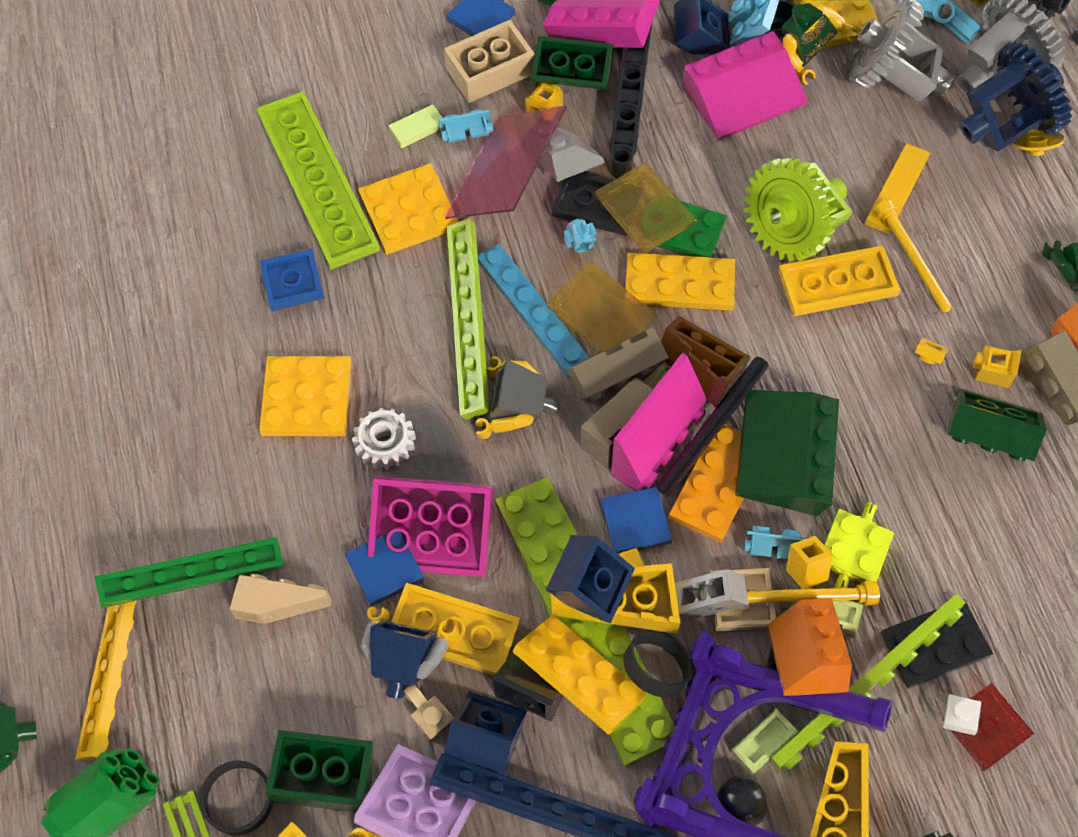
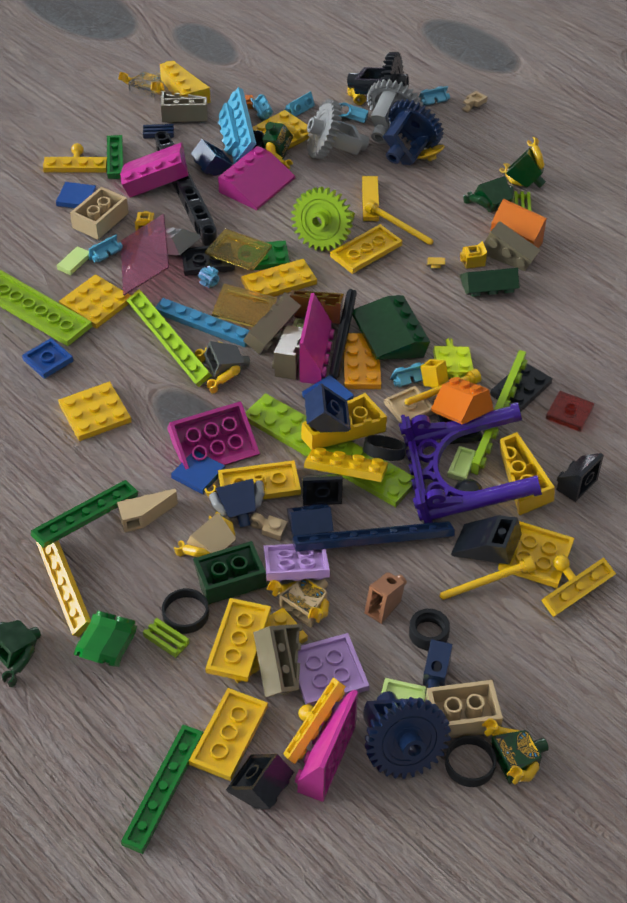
camera: 30 degrees left, 15 degrees down
white gear [352,408,416,470] -> none
dark green slope [530,36,613,90] -> none
light grey brick [675,569,749,618] -> none
white plate [943,694,981,735] -> none
none -> tan torso [174,512,236,557]

